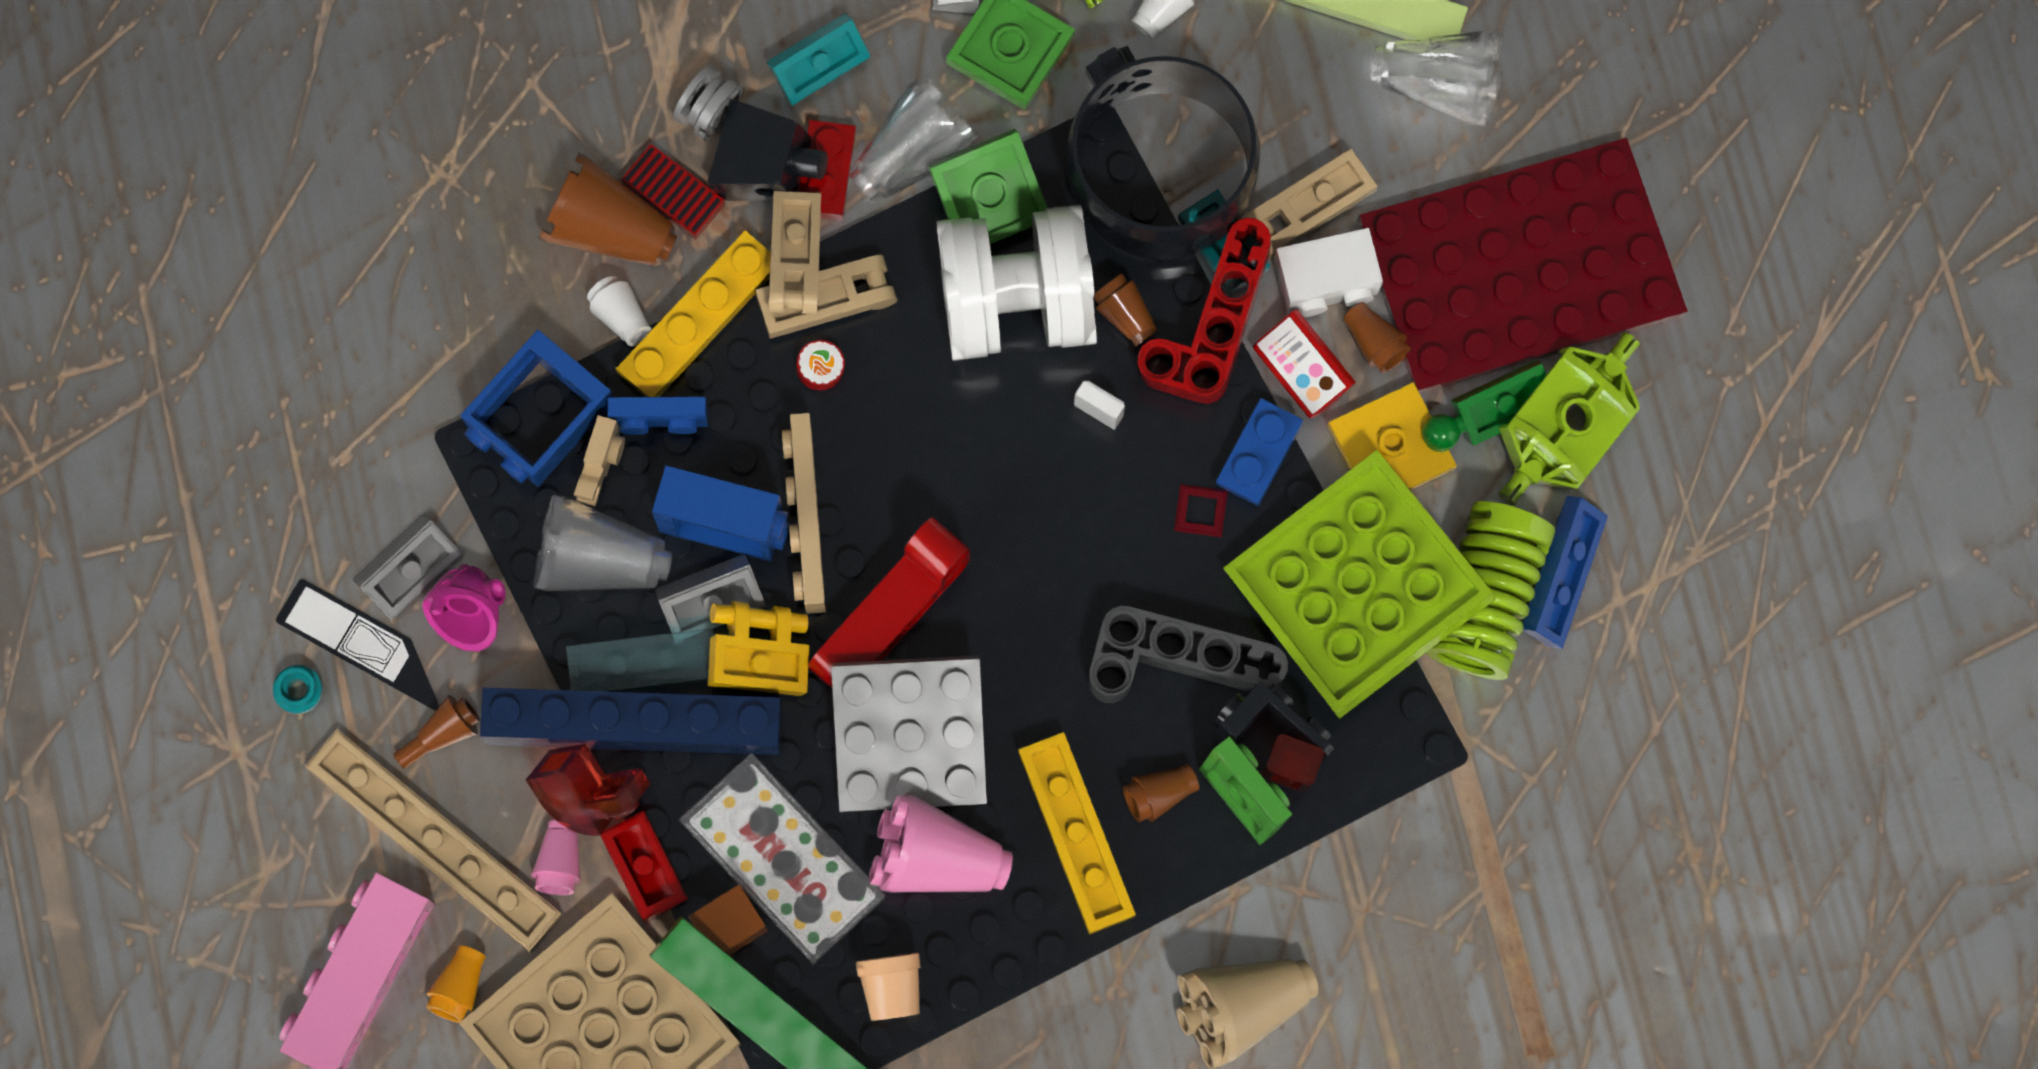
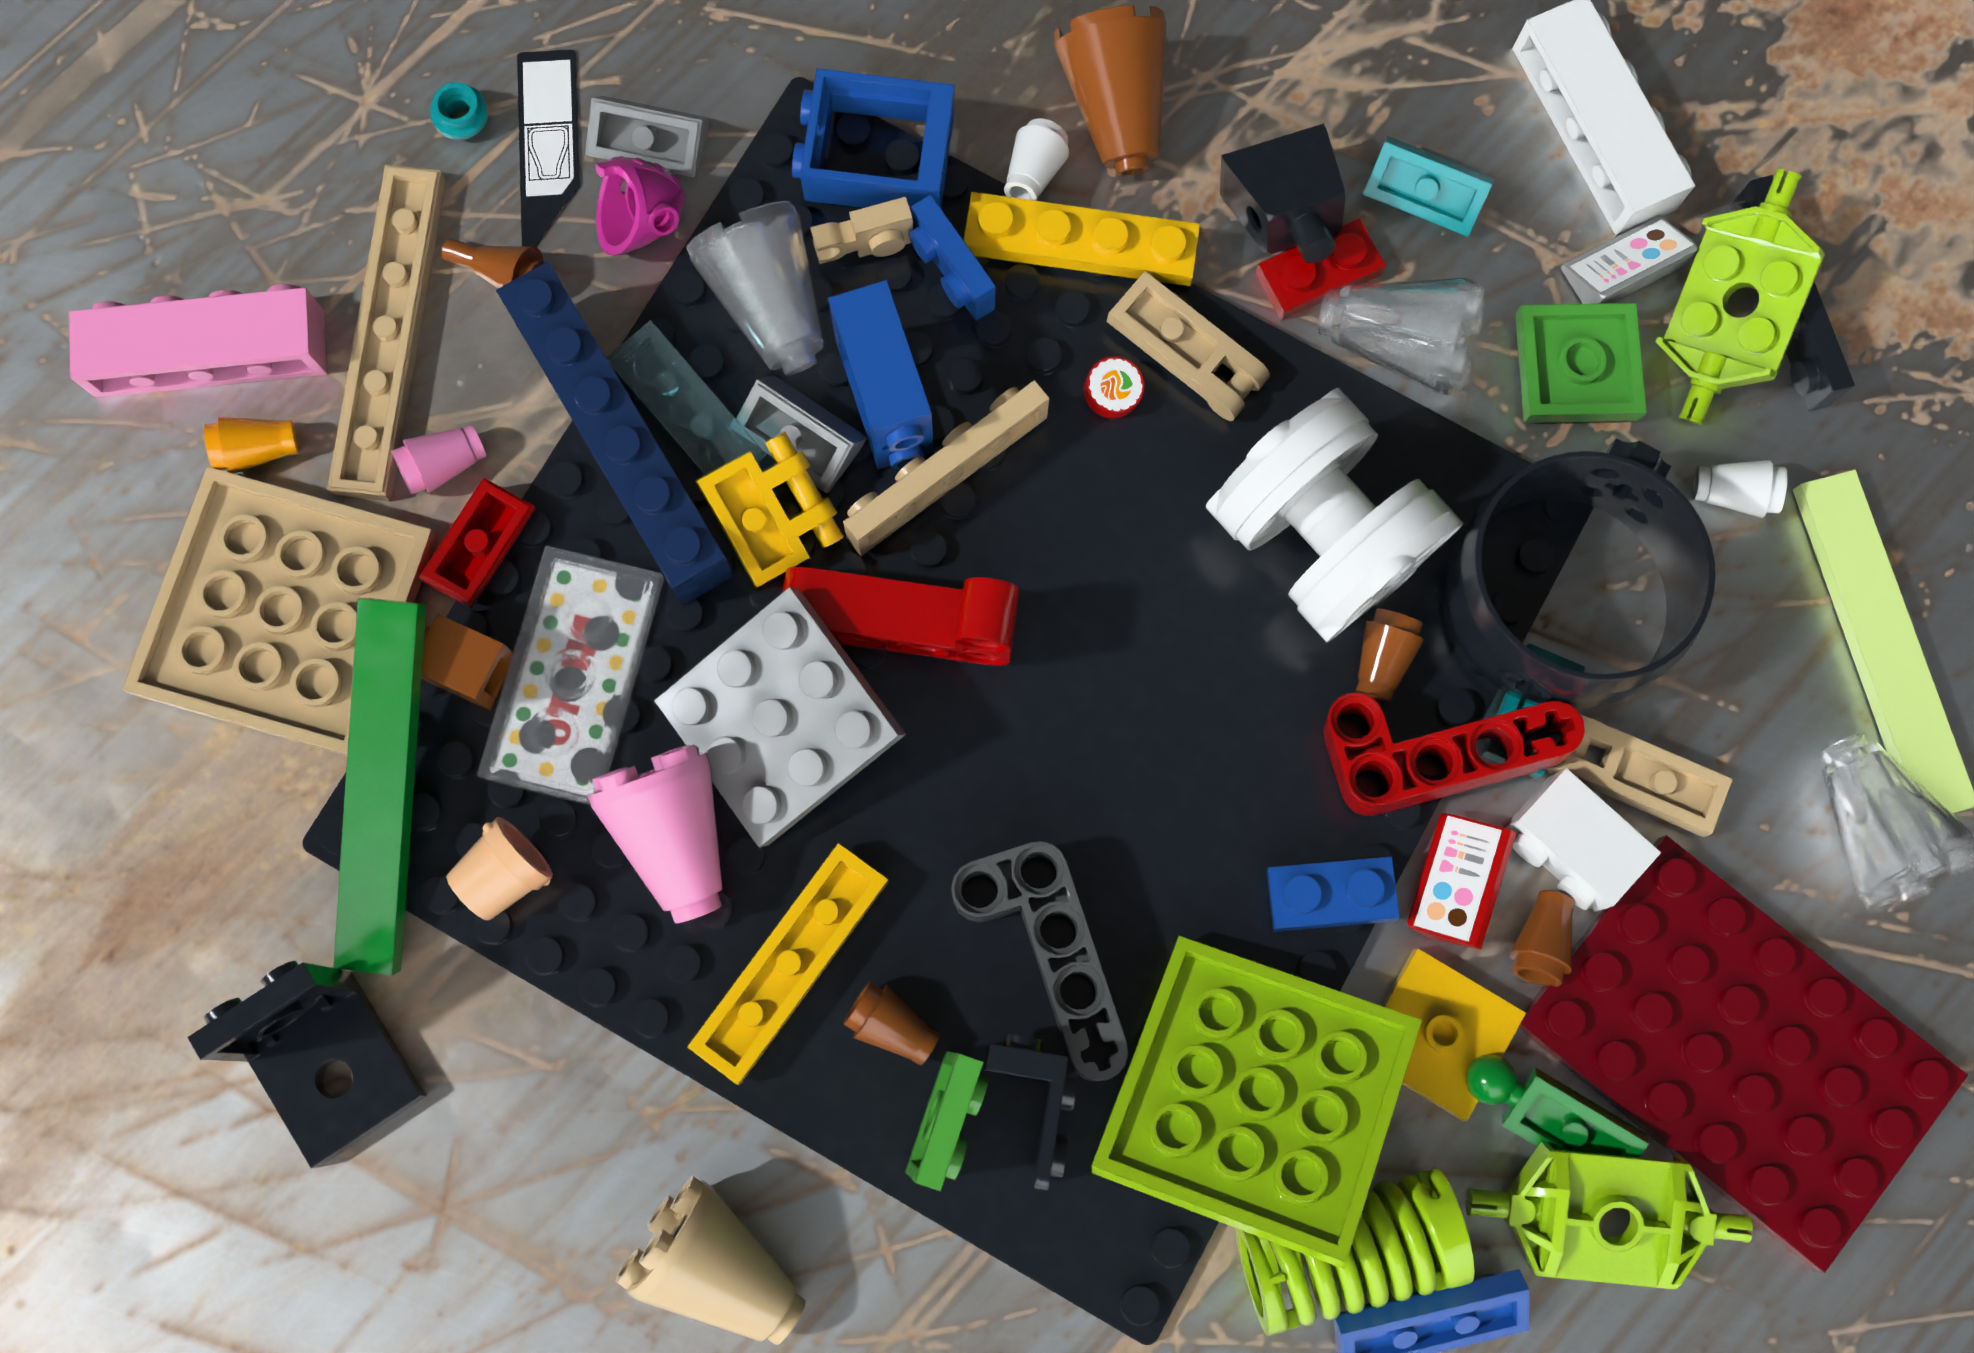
camera: 60 degrees right, 0 degrees up
clear red brick [525,744,651,836] -> none
tile [621,144,725,240] -> none
light grey wheel [673,65,743,141] -> none
tan plate [769,191,821,314] -> none
bright green plate [927,129,1047,244] -> none
white tile [1074,380,1125,430] -> none
dark red tile [1174,484,1228,538] -> none
clear red slope [1261,734,1324,793] -> none

